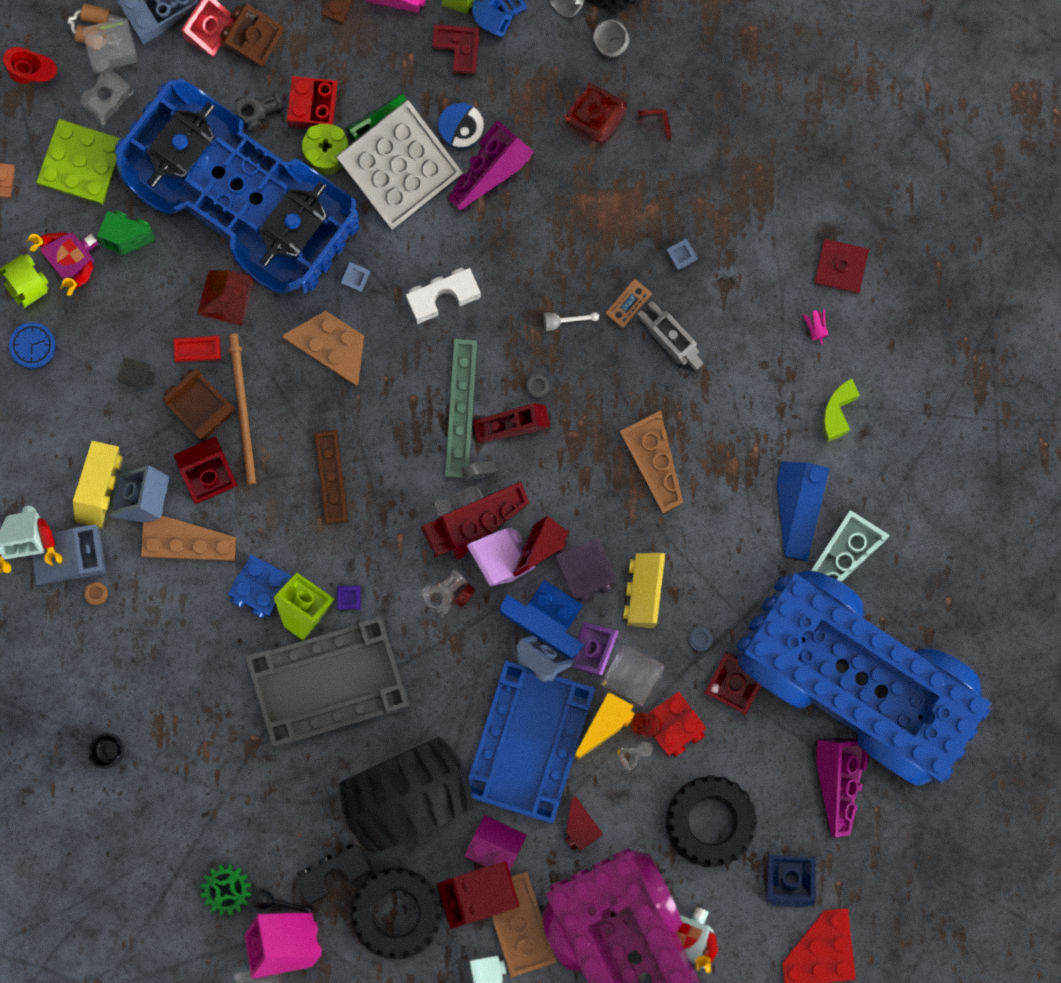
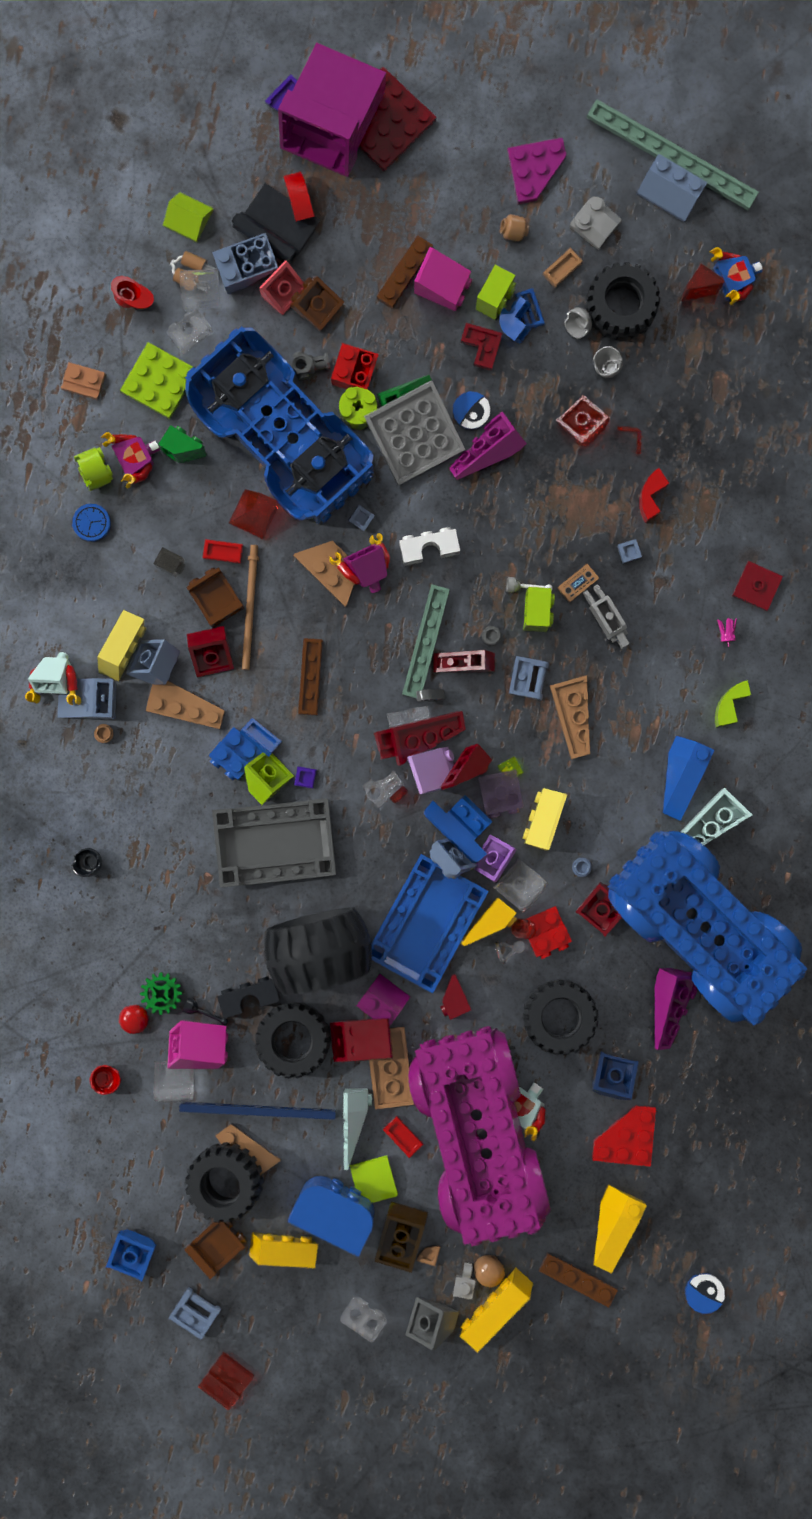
camera: 15 degrees right, 5 degrees up
none -> red hair [118,1005,149,1034]
none -> blue tile [240,718,282,757]
none -> magenta torso [329,533,390,593]
none -> clear neon green tile [498,756,524,782]
none -> sand blue plate [509,656,549,700]
none -> lime brick [524,587,555,632]
none -> red brick [639,468,669,523]

